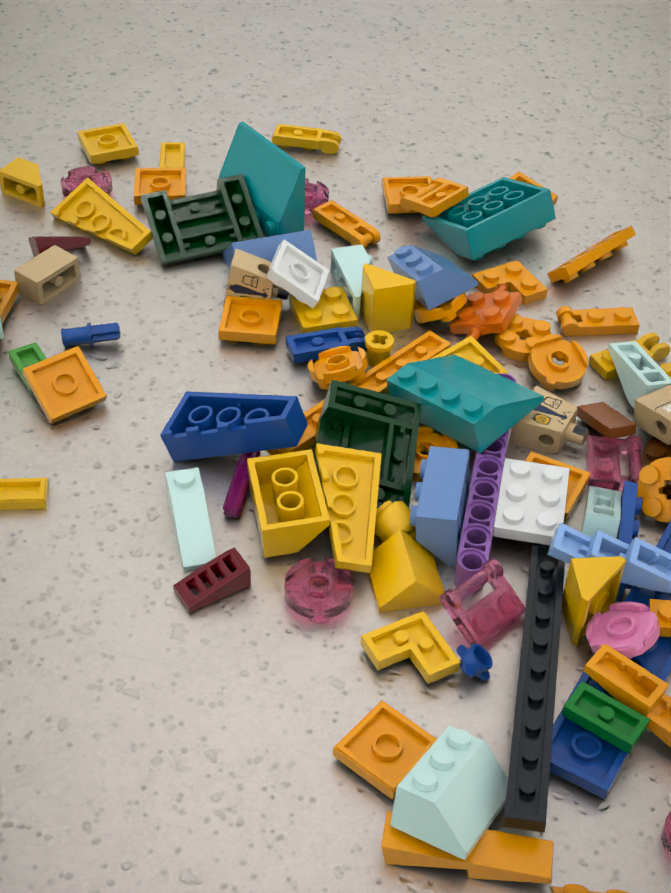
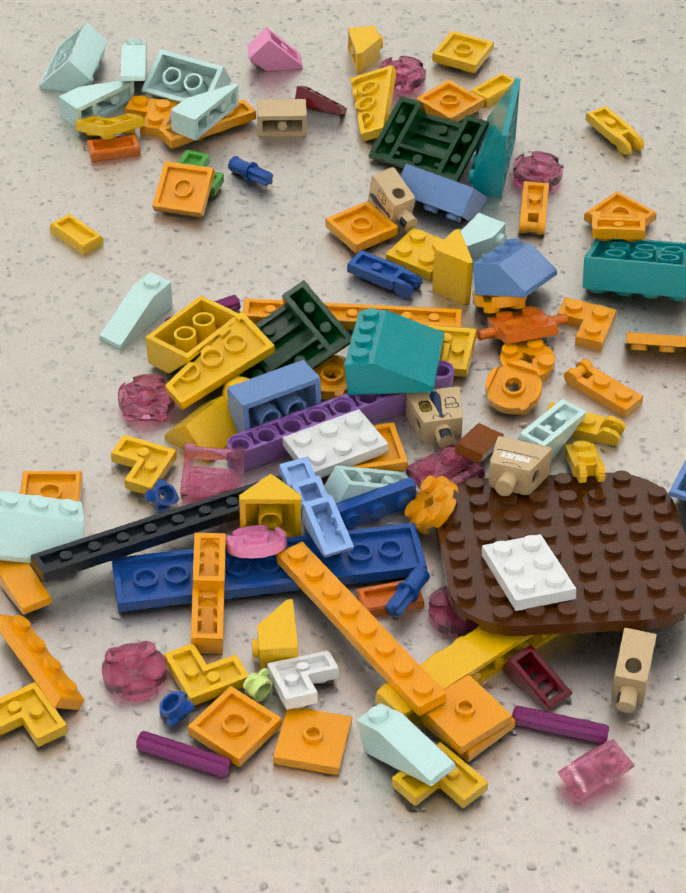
camera: 50 degrees right, 0 degrees up
blue wedge [160,391,308,462] -> none
dark red slope [173,548,251,613] -> none
white plate [266,239,329,309] -> none
light orange plate [308,346,368,389] -> none
yellow bush [365,330,394,368] -> none
green plate [561,681,650,754] -> none

